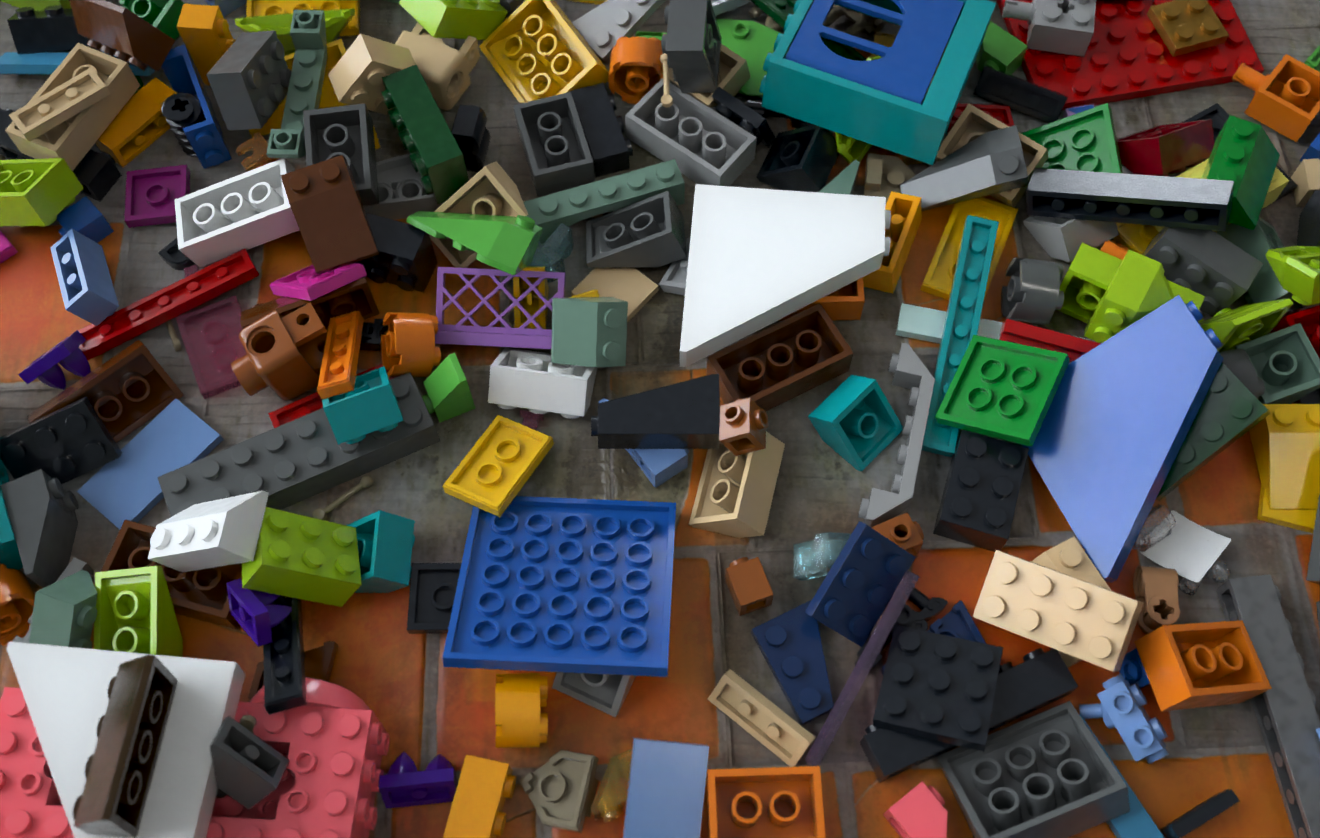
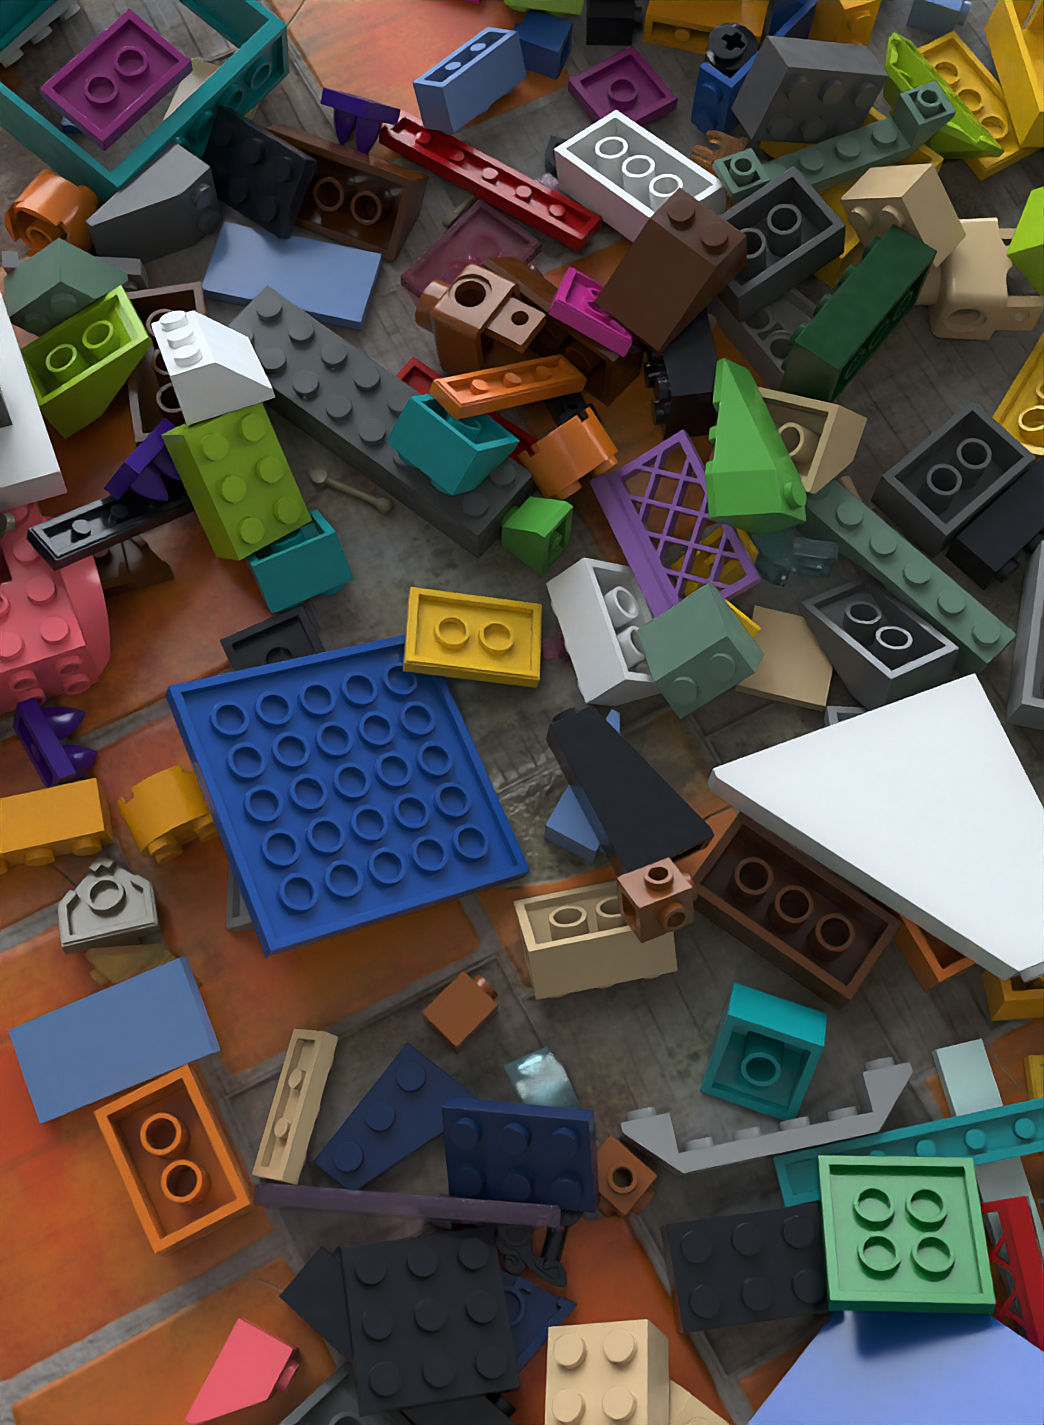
camera: 60 degrees right, 5 degrees up
black brick [451,105,491,172] -> none

